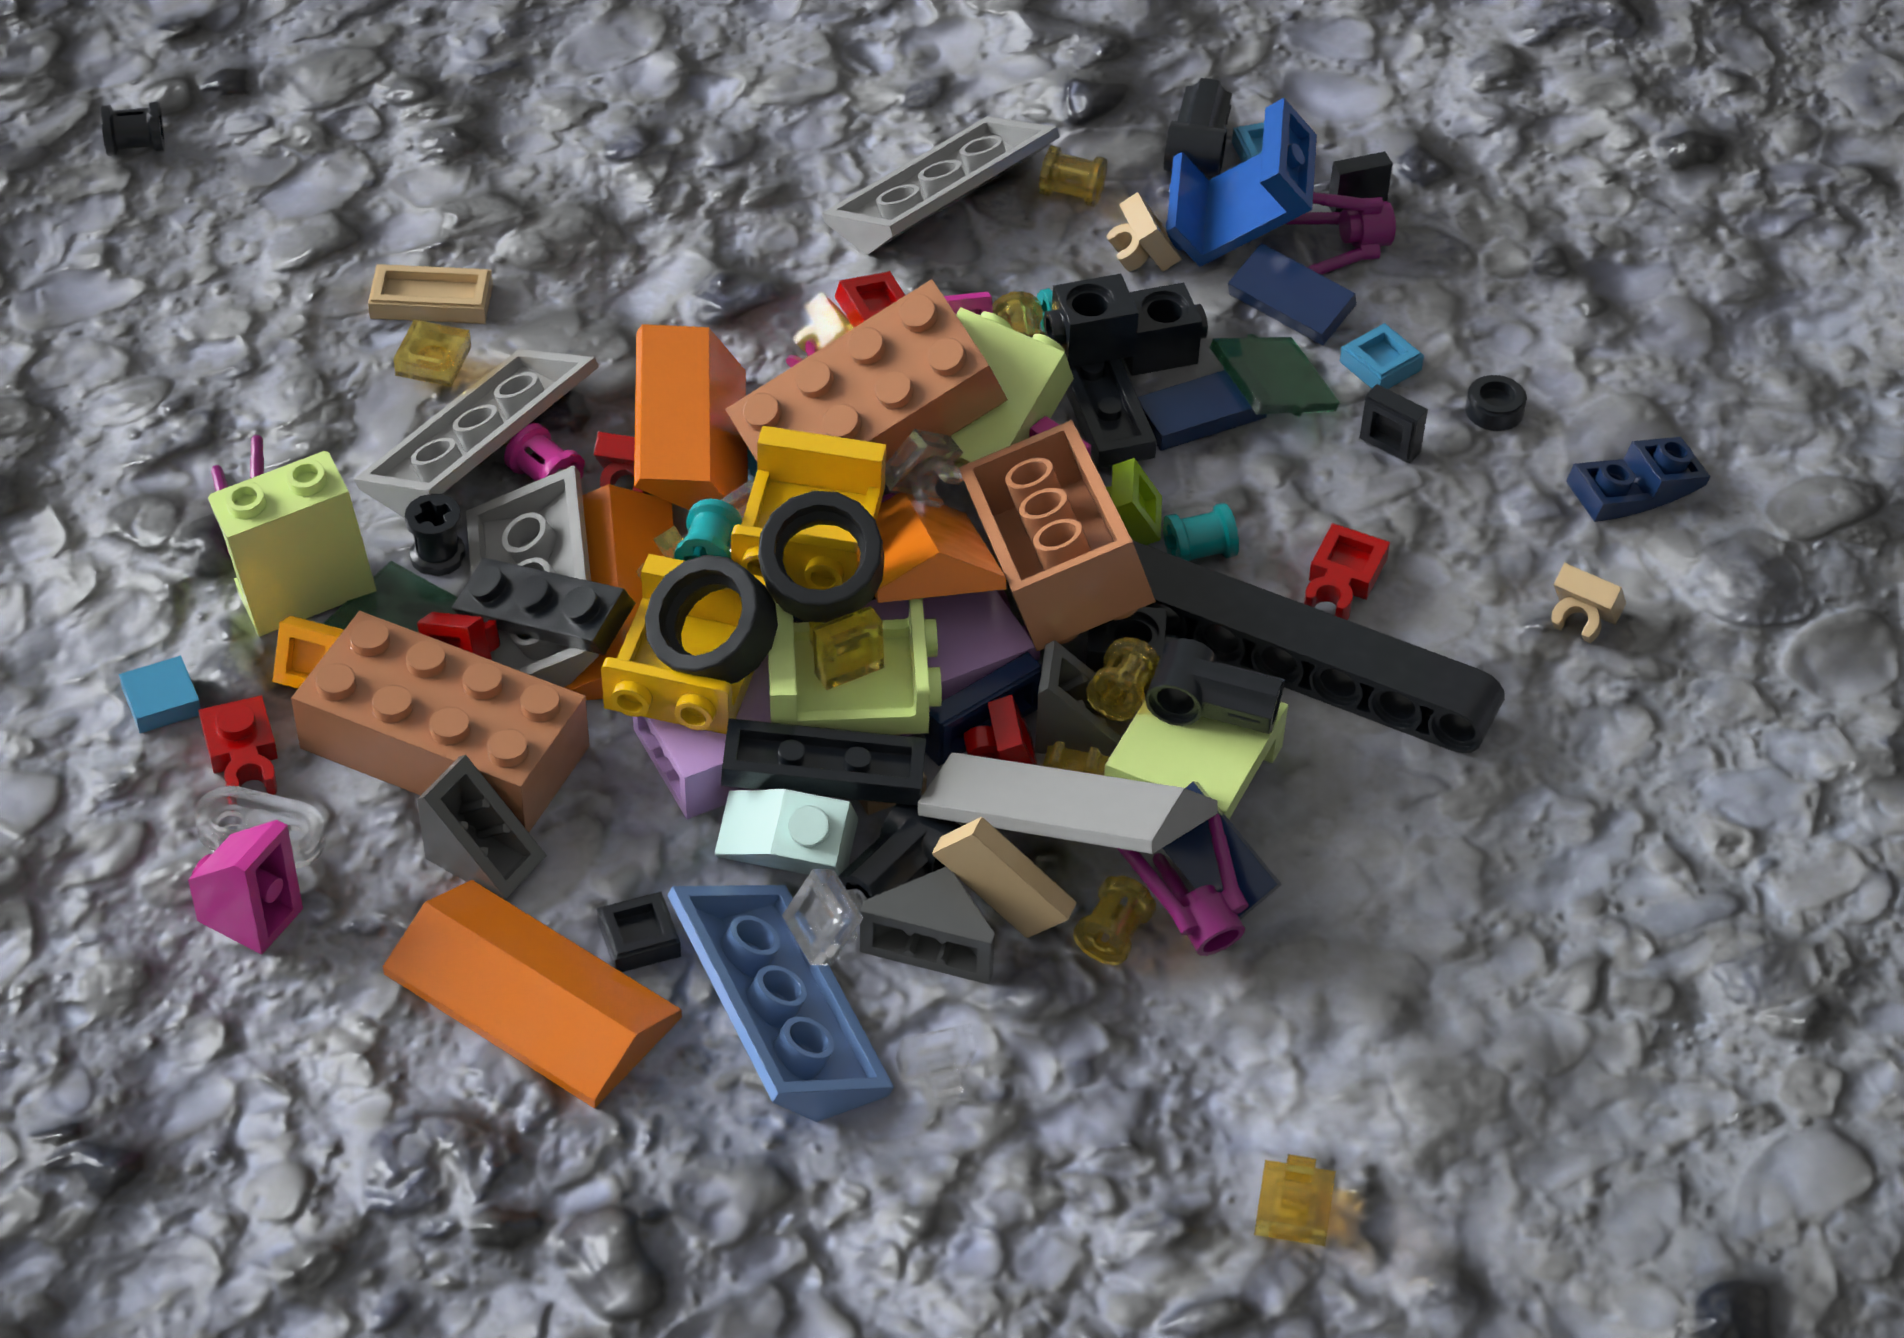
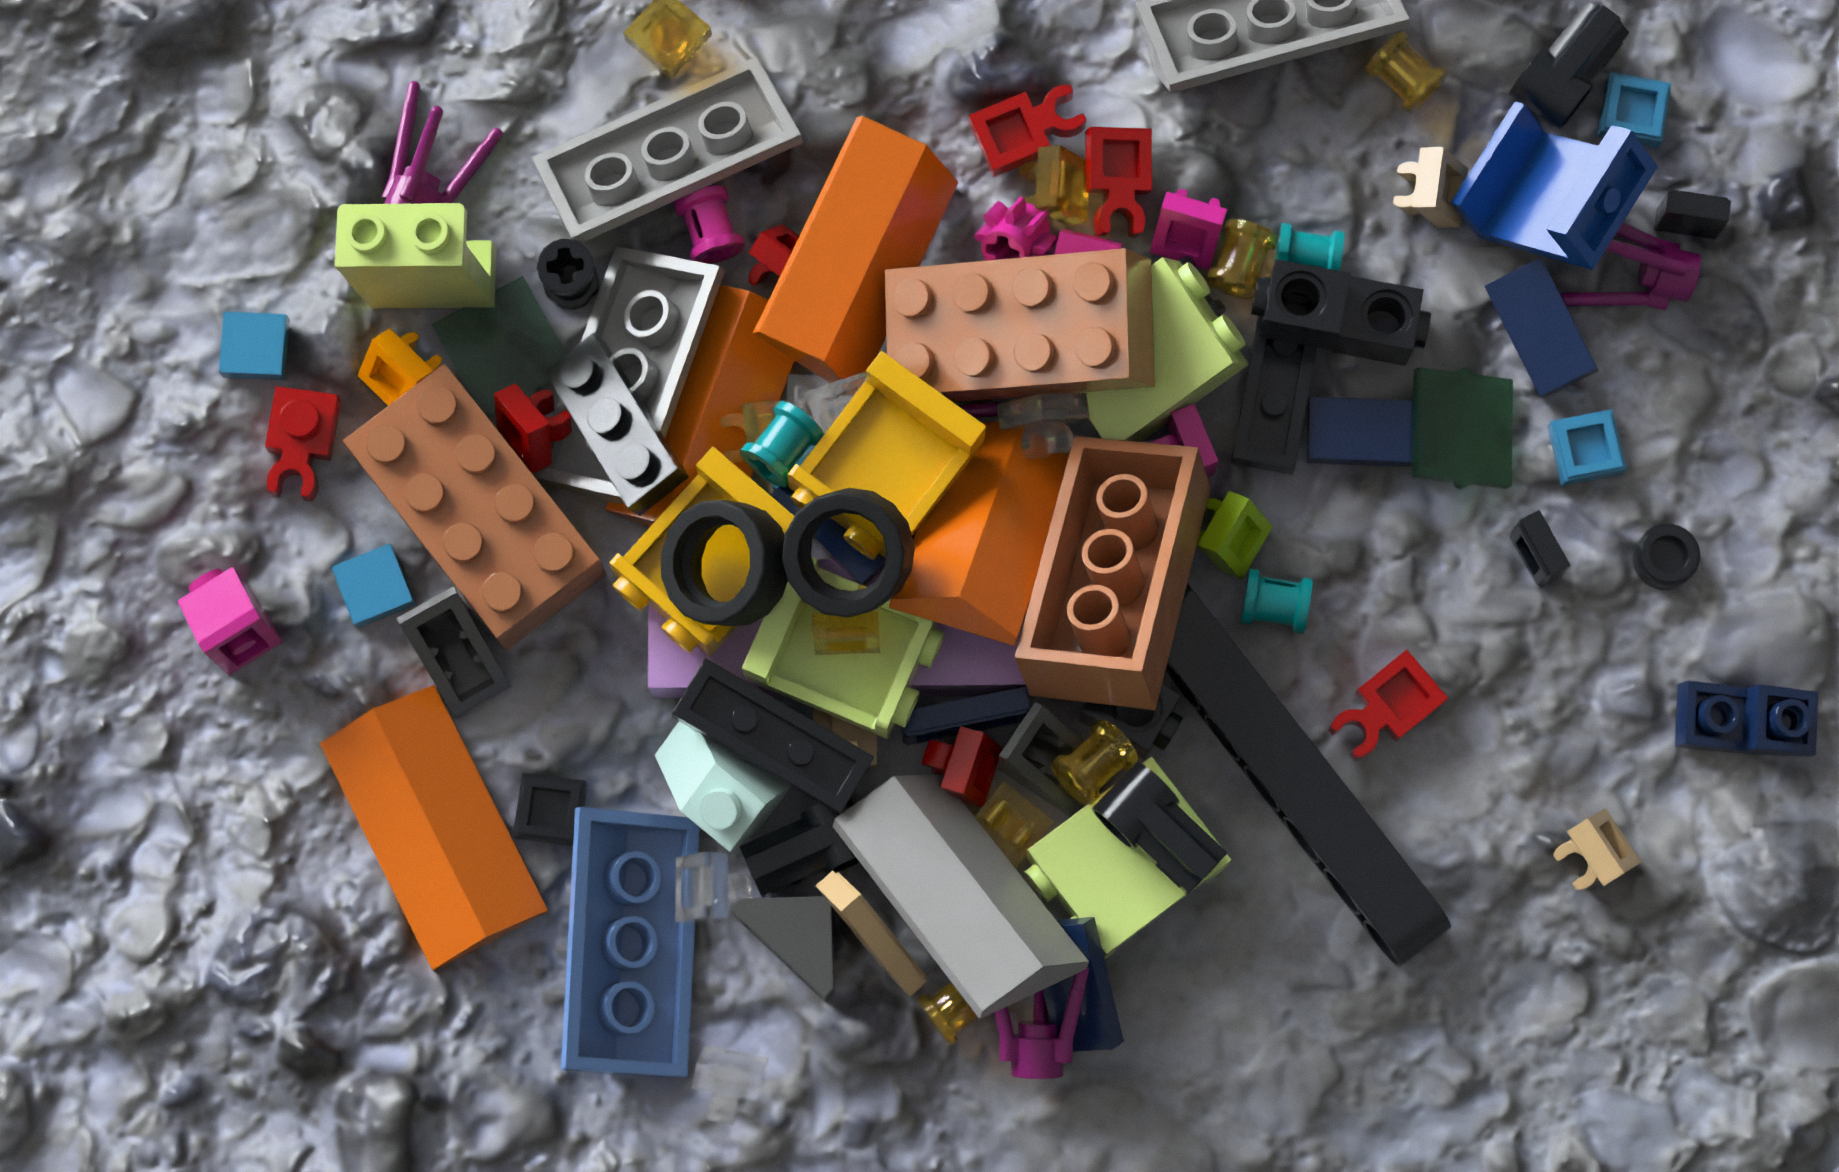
camera: 30 degrees right, 30 degrees up
clear plate [194,786,326,869] -> none
none -> dark azure tile [331,543,416,628]
none -> red plate [969,85,1086,177]

